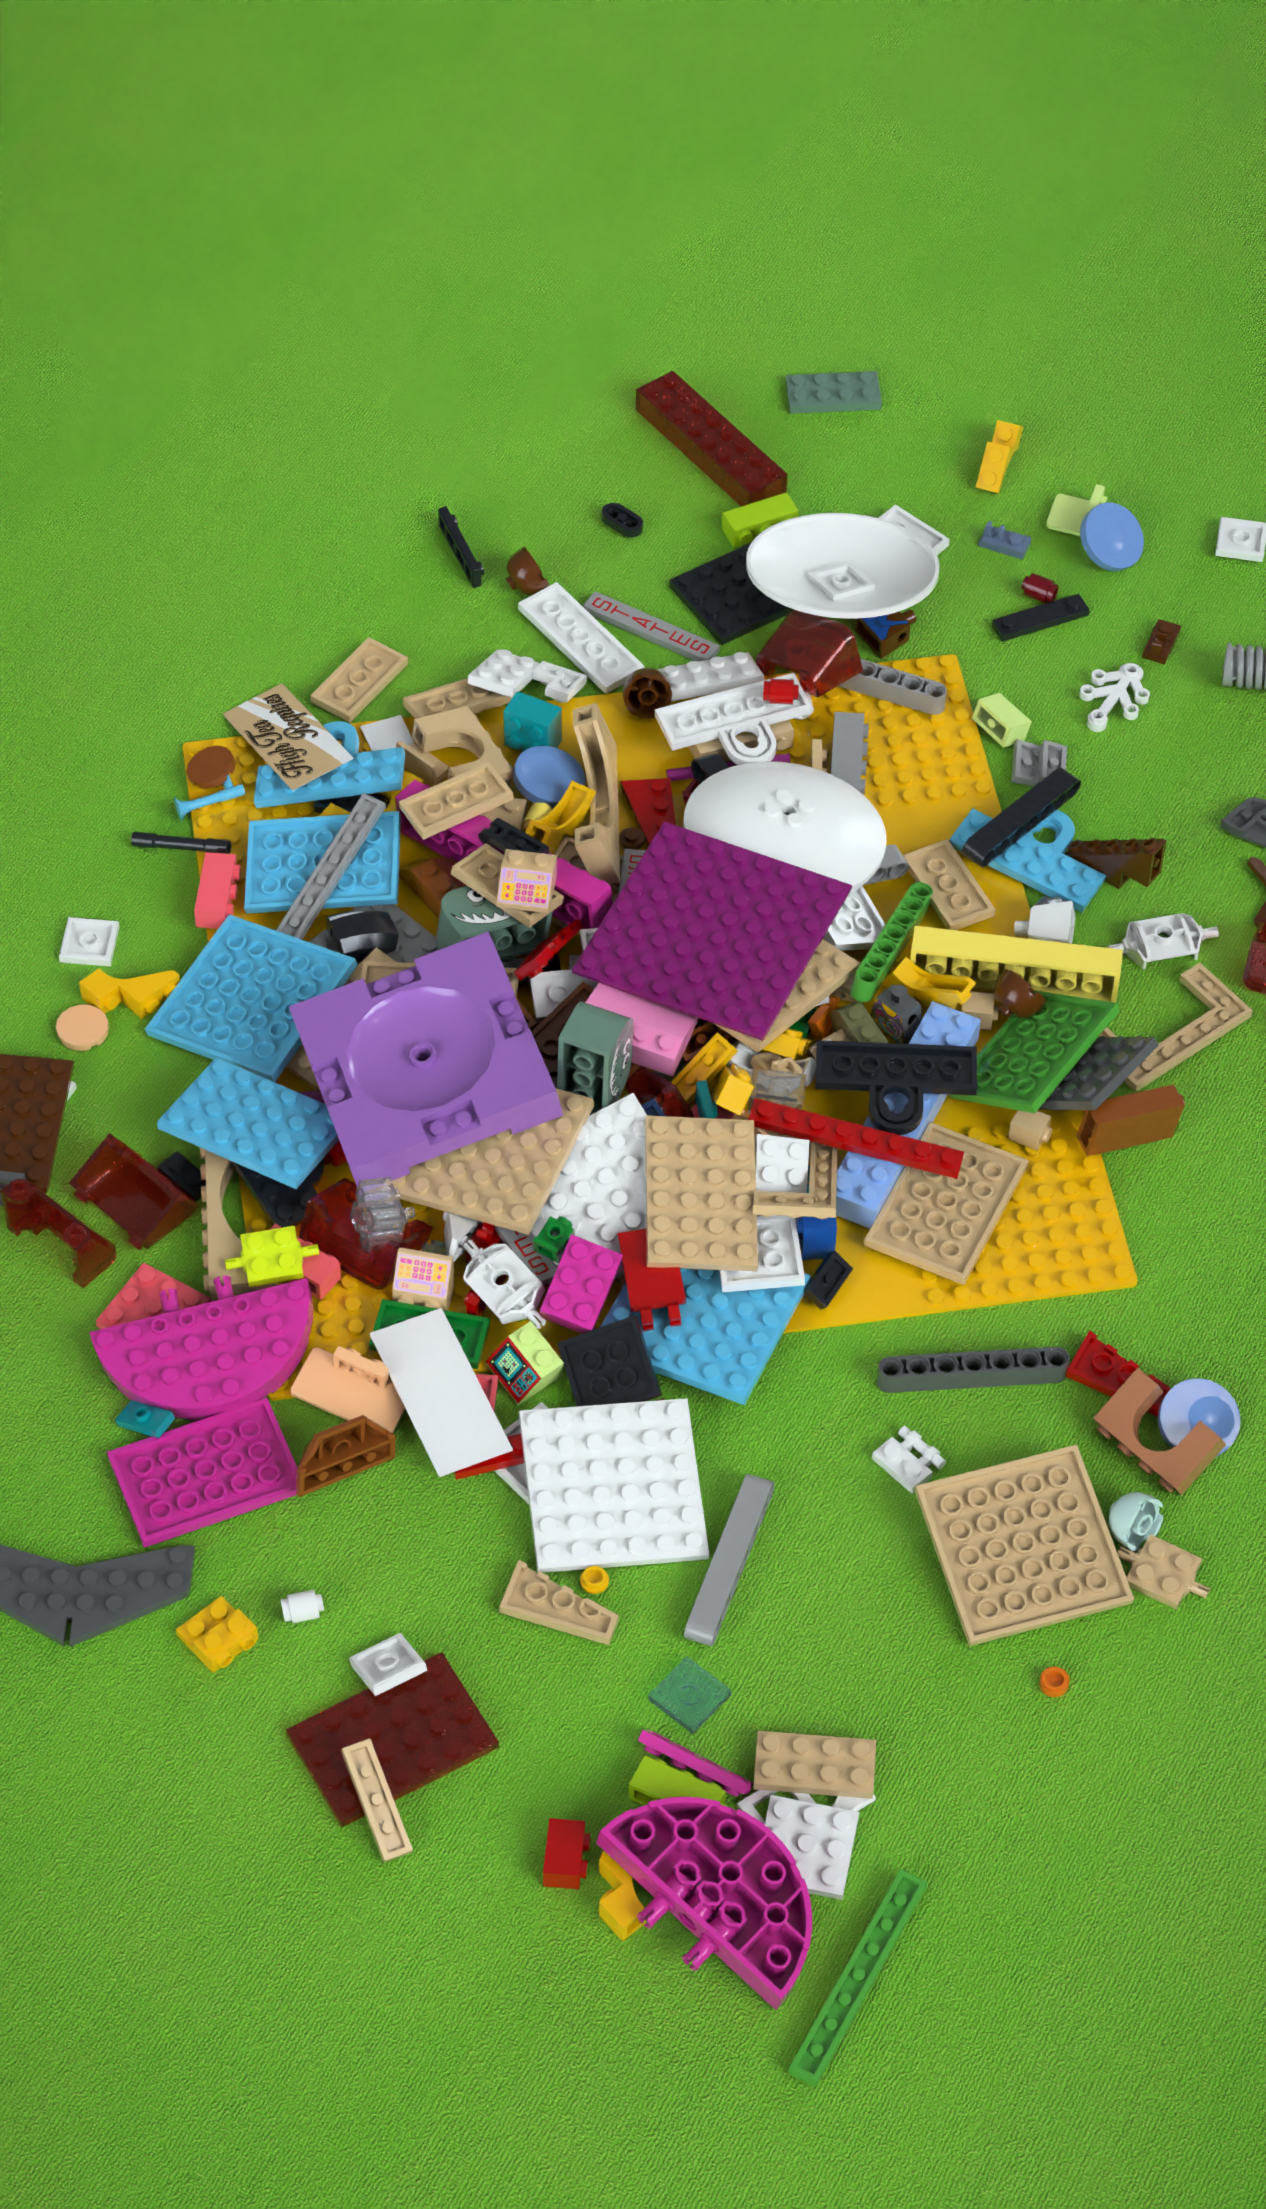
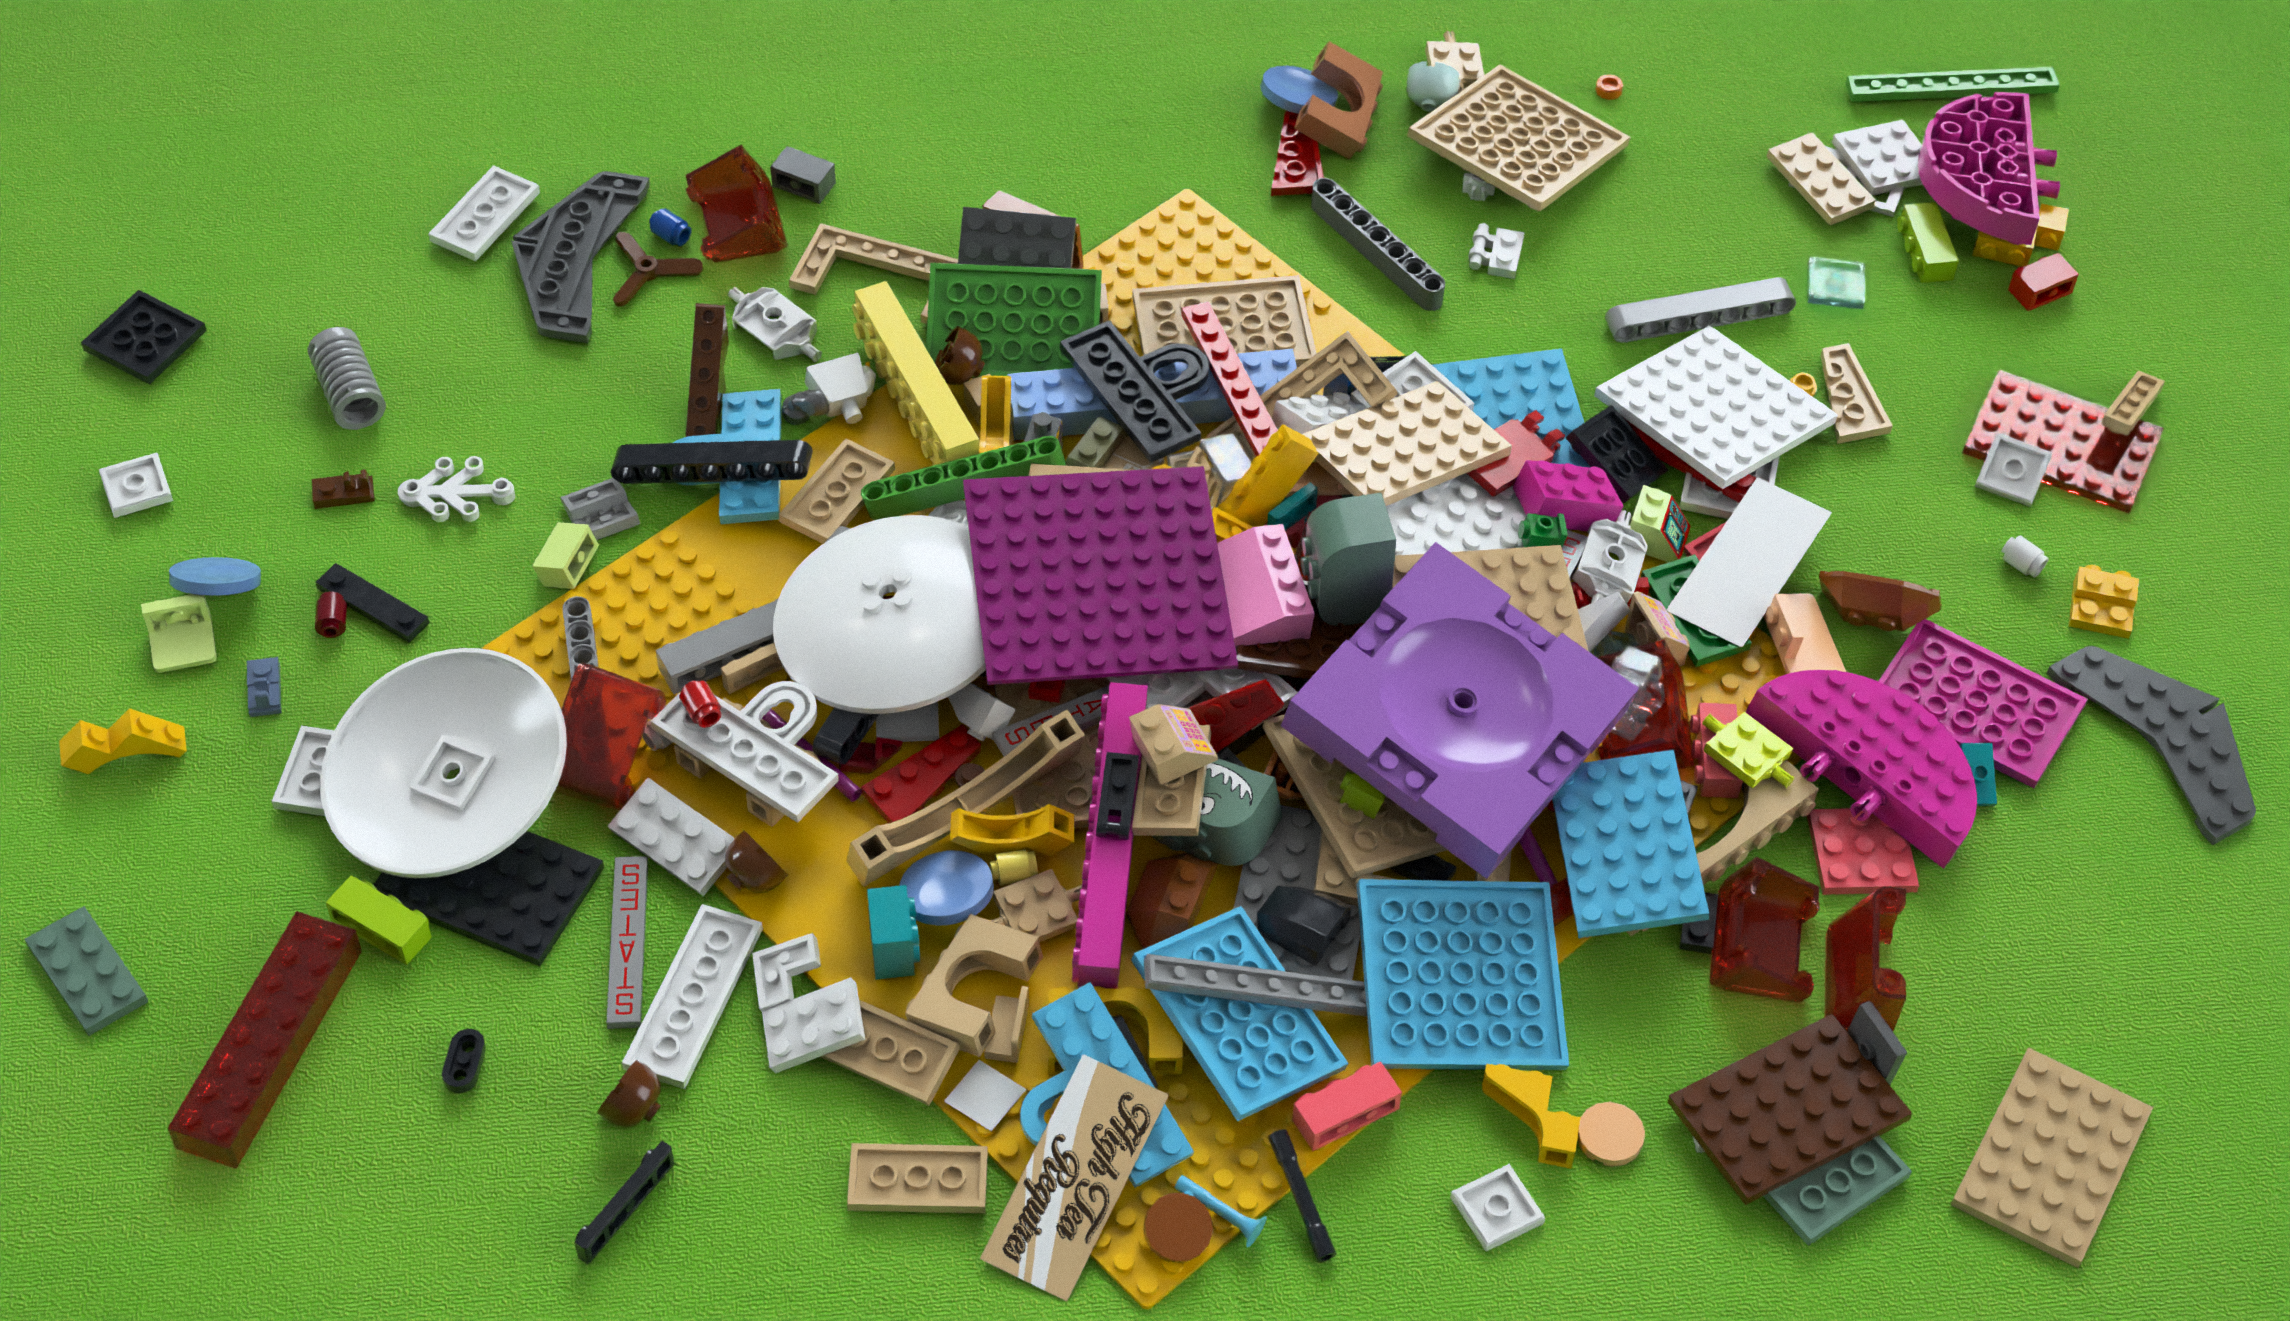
camera: 125 degrees left, 0 degrees up
tan plate [399,762,514,840] -> none
dark pink plate [638,1730,754,1797] -> none

